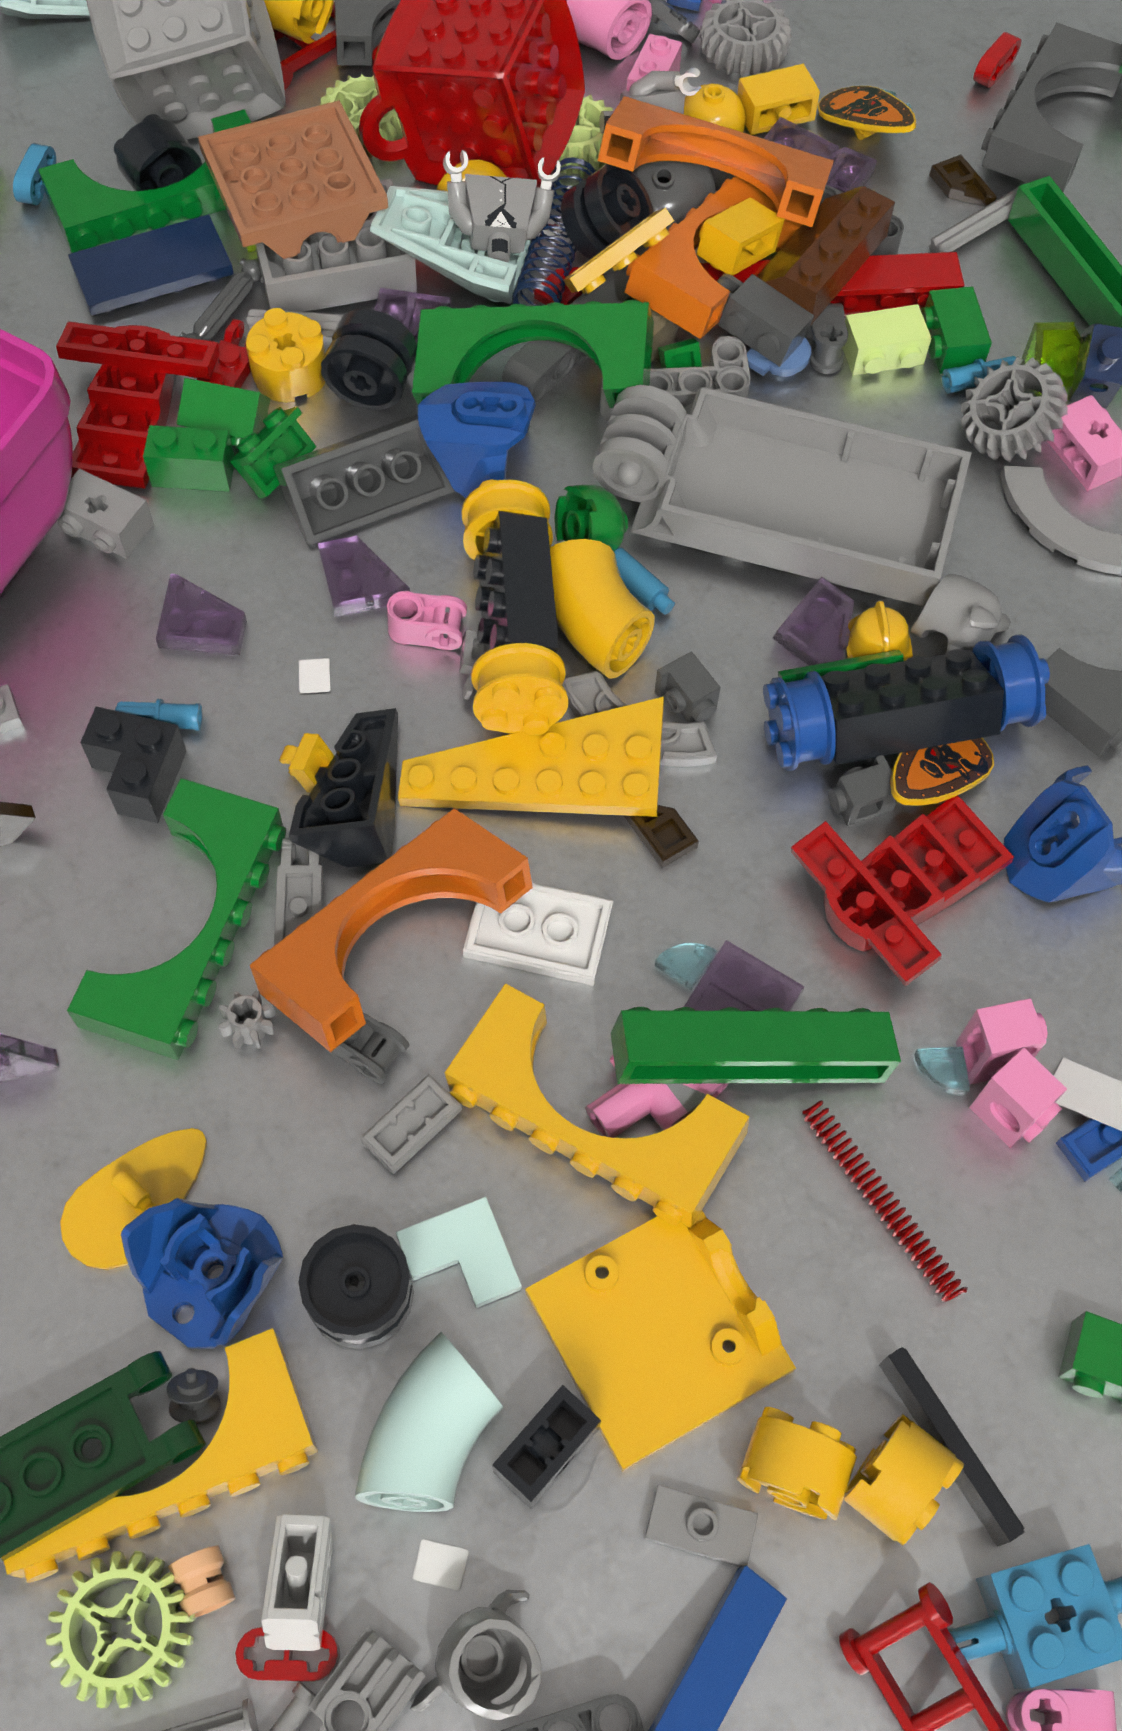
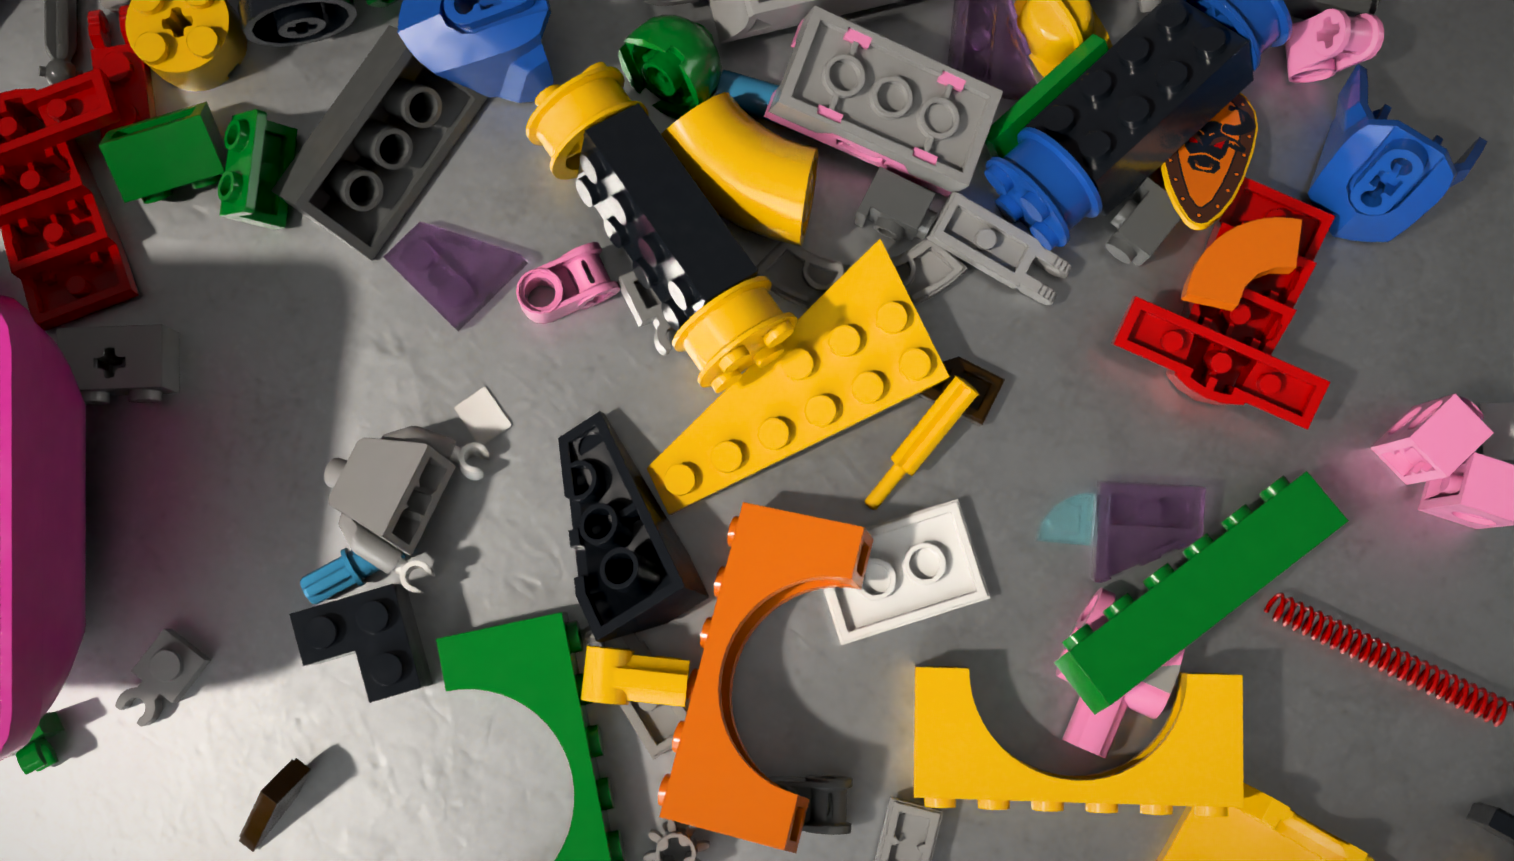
camera: 30 degrees left, 20 degrees up
green piece [143,425,234,492] -> none
clear purple wing [156,574,247,655] -> none
yellow tile [279,733,335,793] -> none
clear light blue tile [914,1047,970,1096] -> none
none -> light grey torso [324,426,489,594]
none -> yellow piece [581,646,690,707]
none -> light grey piece [764,6,1003,197]
none -> yellow axle [865,375,980,510]
none -> light grey hinge [926,191,1072,306]
none -> orange tile [1181,217,1302,311]
none -> bright pink piece [1285,8,1384,83]

